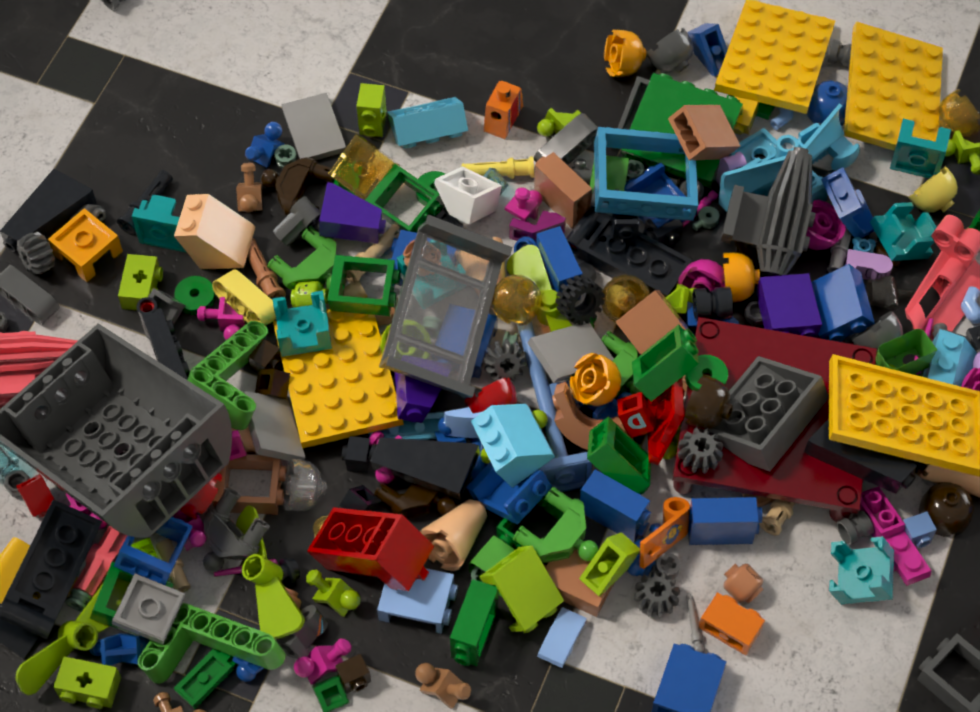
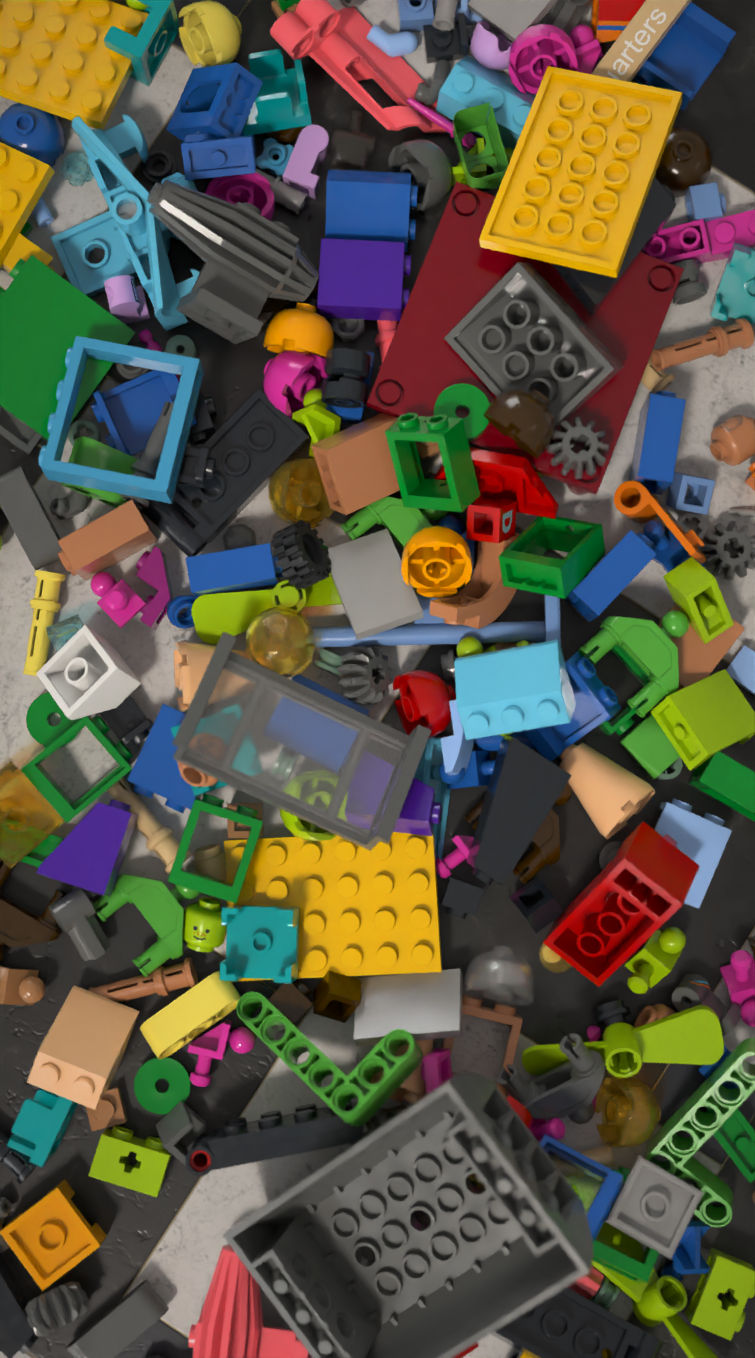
camera: 80 degrees left, 25 degrees up
nougat brick [668,105,741,161] -> none
none -> medium nougat plate [86,1086,128,1132]
none -> blue panel [166,63,263,142]
none -> clear yellow cylinder [595,1075,661,1148]
none -> nougat pin [650,318,754,371]
none -> medium blue plate [666,472,715,515]

